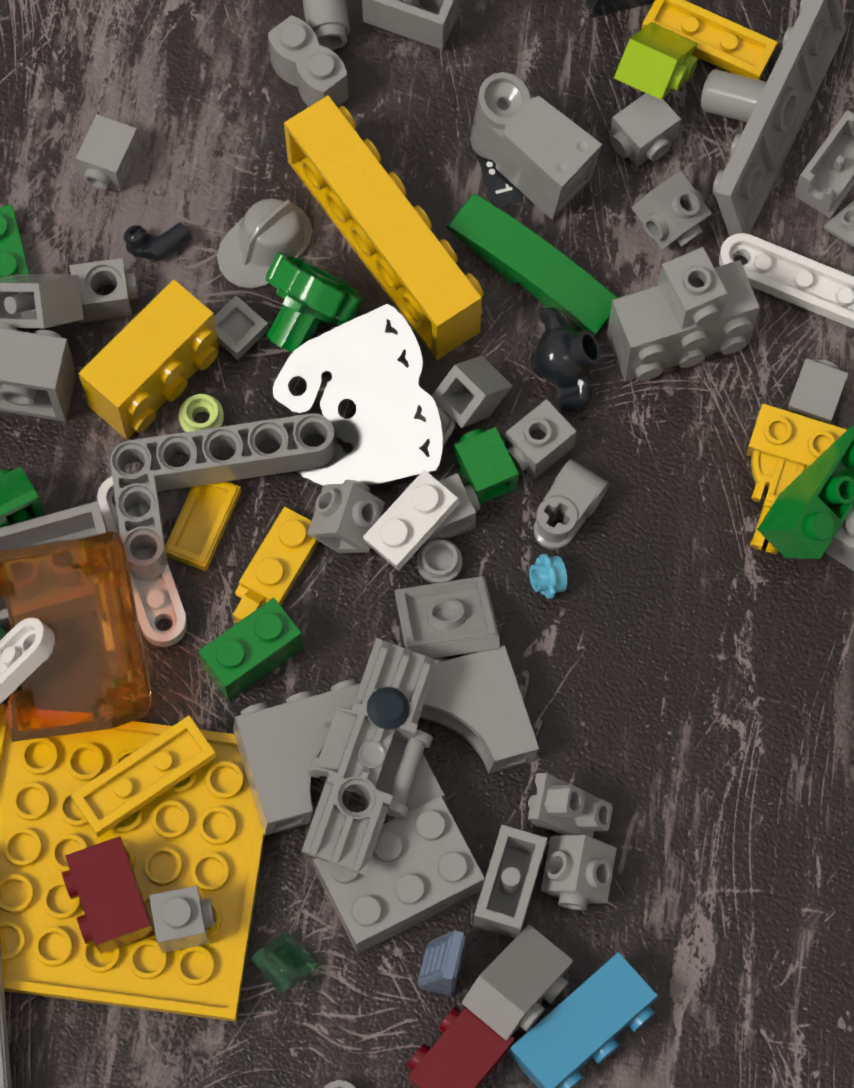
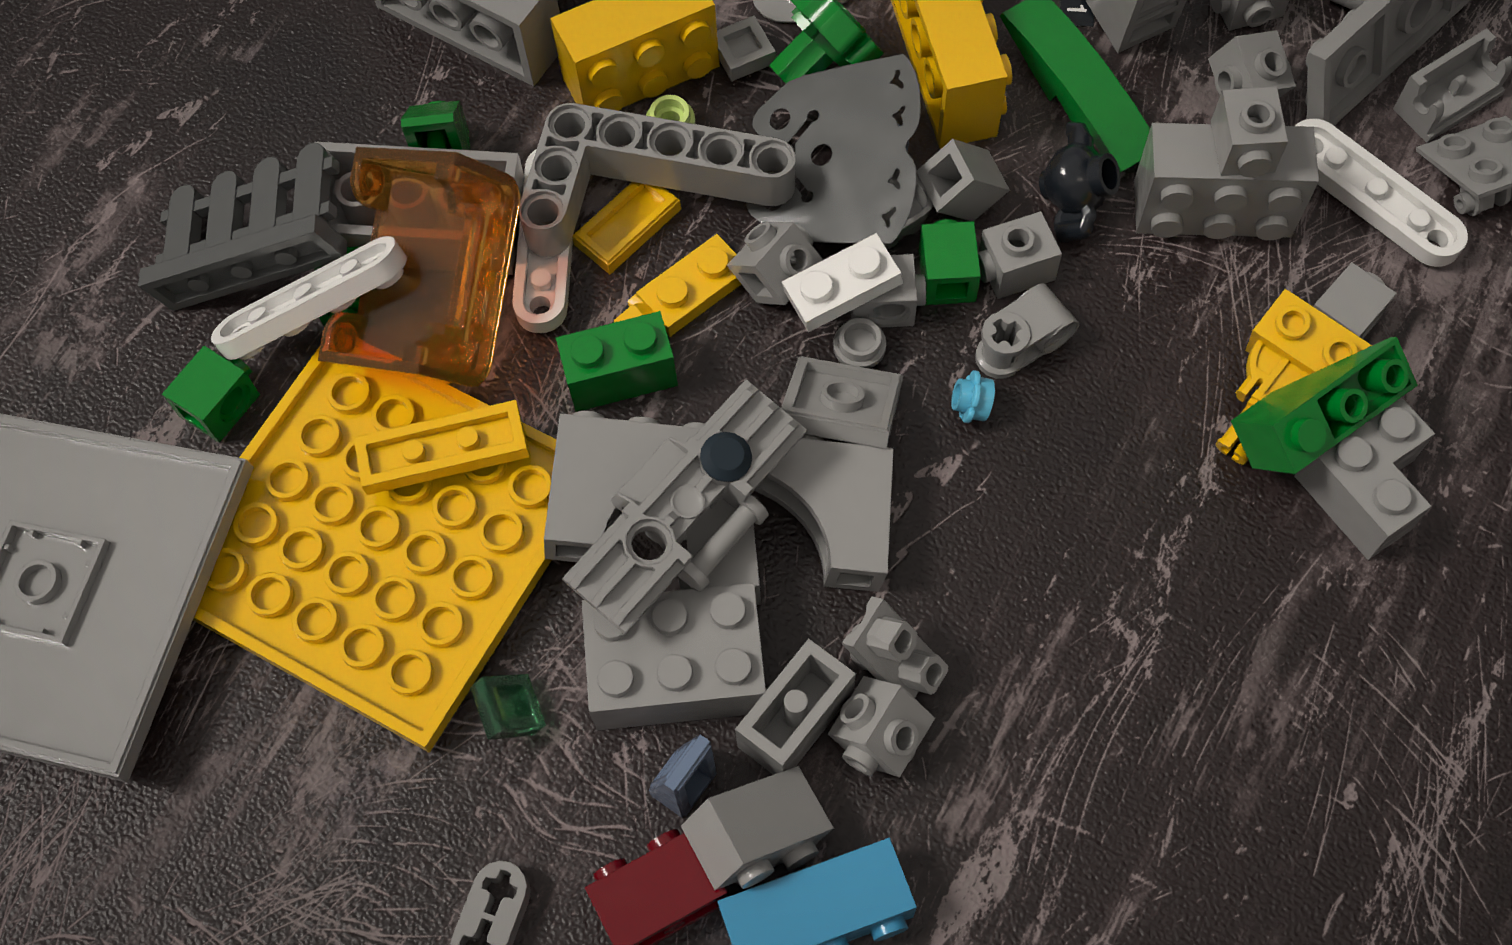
camera: 25 degrees right, 5 degrees down
dark red brick [61,836,155,954] -> none
light grey brick [149,886,215,953] -> none

